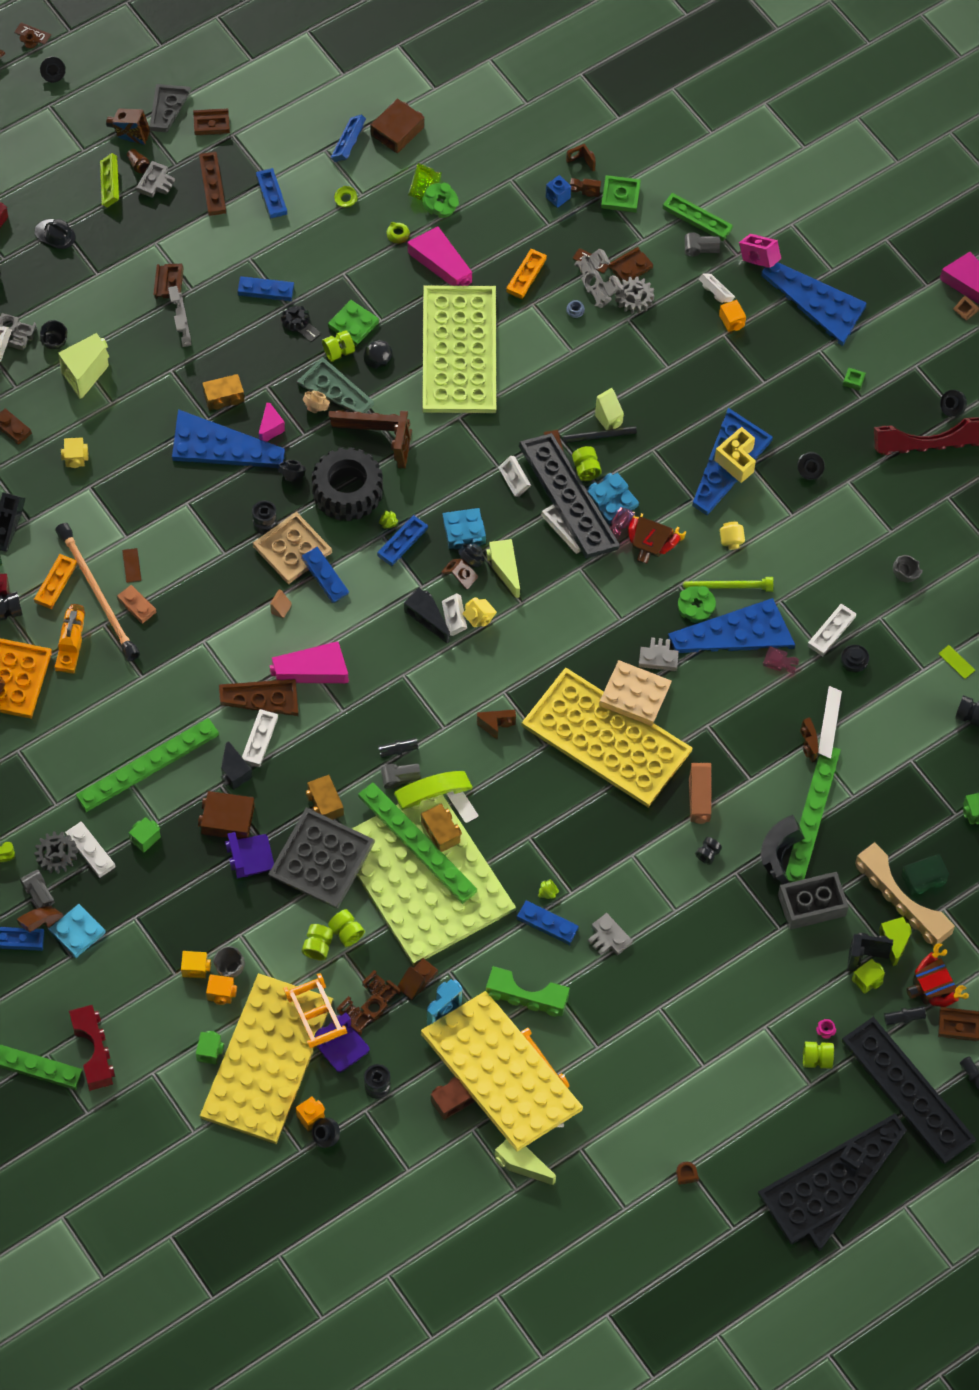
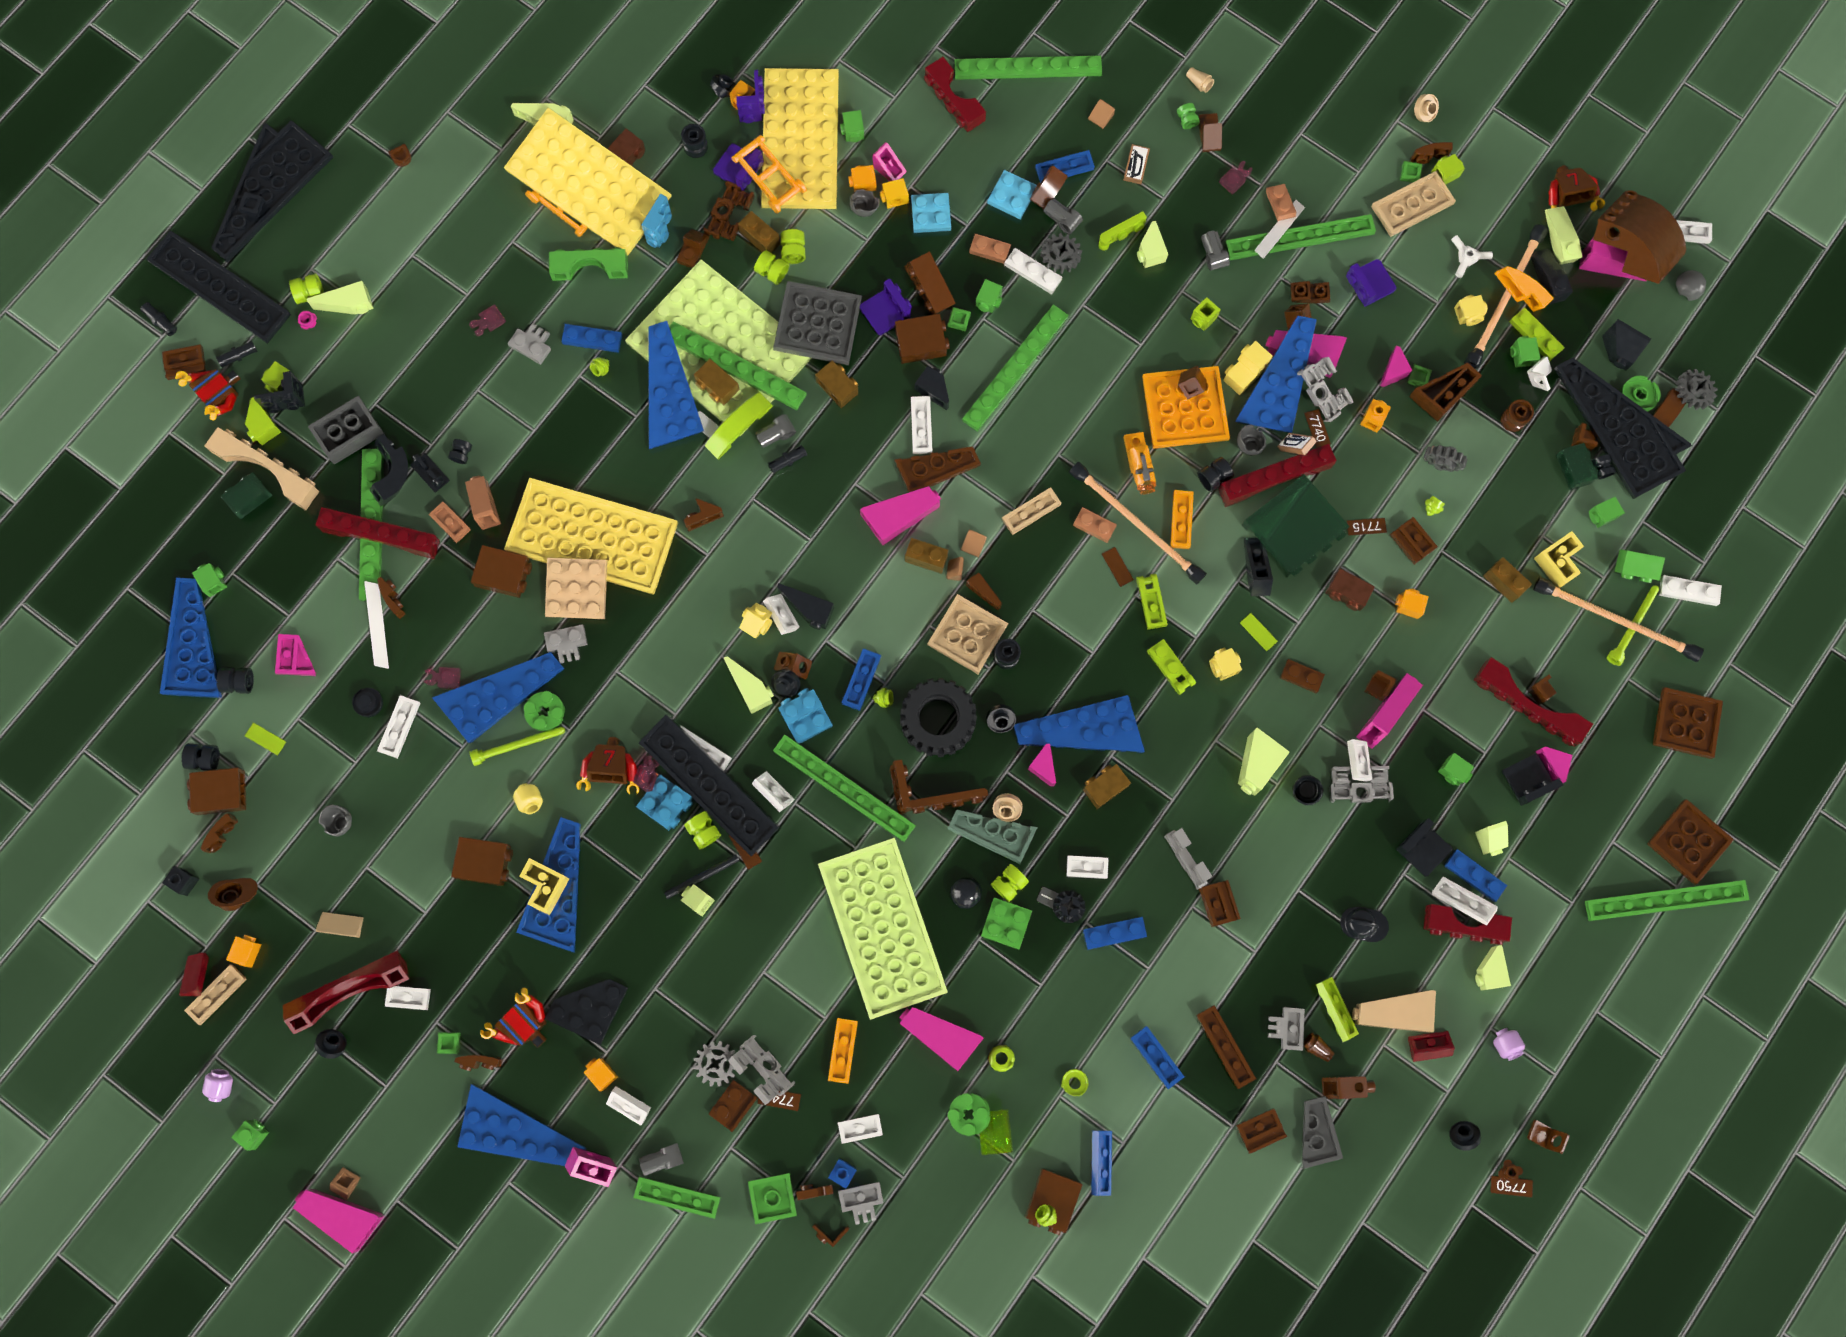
camera: 160 degrees right, 15 degrees up
blue plate [301,546,349,603] -> none
sand blue plate [566,300,585,318] -> none
black plate [797,452,825,480] -> none
none -> dark pink wing [275,634,316,676]
none -> yellowish green slope [307,281,374,314]
none -> dark red arch [315,507,440,559]
none -> tan slope [316,912,363,938]
none -> white plate [385,986,431,1010]
none -> black hinge [410,453,450,493]
none -> nougat plate [429,502,471,543]
none -> reddish brown brick [451,837,513,886]
none -> reddish brown slope [454,1055,503,1071]
none -> clear pink plate [469,304,506,336]
none -> reddish brown brick [471,545,532,598]
none -> torso [480,988,547,1048]
none -> black plate [545,979,628,1045]
none -> blue wing [649,321,704,449]
none -> dark purple bracket [736,70,765,123]
none -> pearl gold brick [738,211,780,253]
none -> bright green plate [773,735,916,842]
none -> white plate [838,1114,883,1144]
none -> light grey hinge [838,1182,884,1225]
none -> dark pink slope [873,142,907,181]
none -> reddish brown wedge [904,252,956,315]
none -> pearl gold brick [905,538,948,574]
none -> medium azure plate [911,193,951,233]
none -> bright green tile [948,307,971,331]
none -> medium nougat slope [961,530,987,558]
none -> reddish brown slope [966,573,1002,610]
none -> nougat plate [969,234,1011,264]
none -> tan plate [1002,487,1061,535]
none -> lime plate [1035,1204,1057,1227]
none -> white plate [1066,856,1108,879]
none -> lime plate [1136,574,1168,630]
none -> lime plate [1147,639,1196,695]
none -> lime sticker [1240,613,1278,652]
none -> tan slope [1352,990,1436,1033]
none -> dark red slope [1408,1031,1455,1062]

